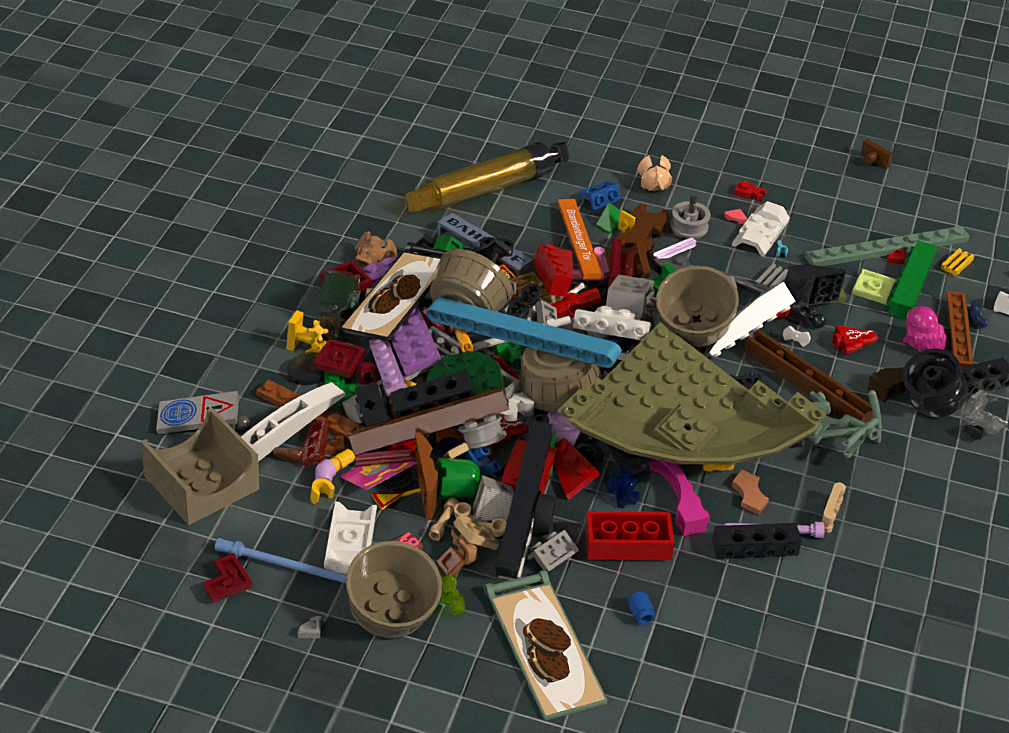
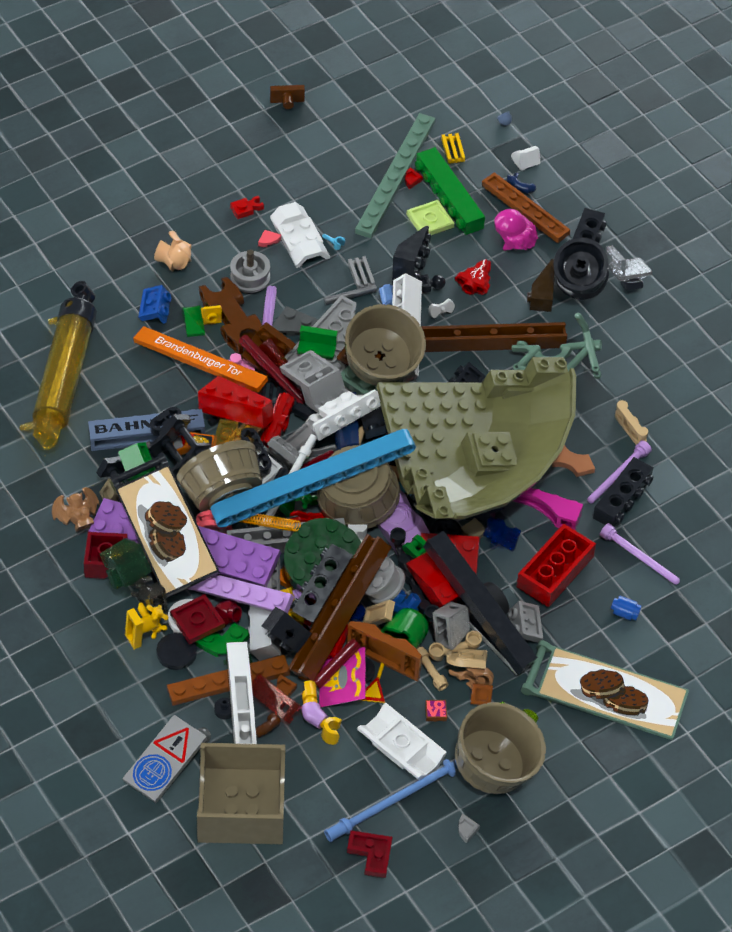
camera: 50 degrees left, 10 degrees up
none -> dark tan tile [461,518,484,539]
none -> lavender piece [600,523,680,585]

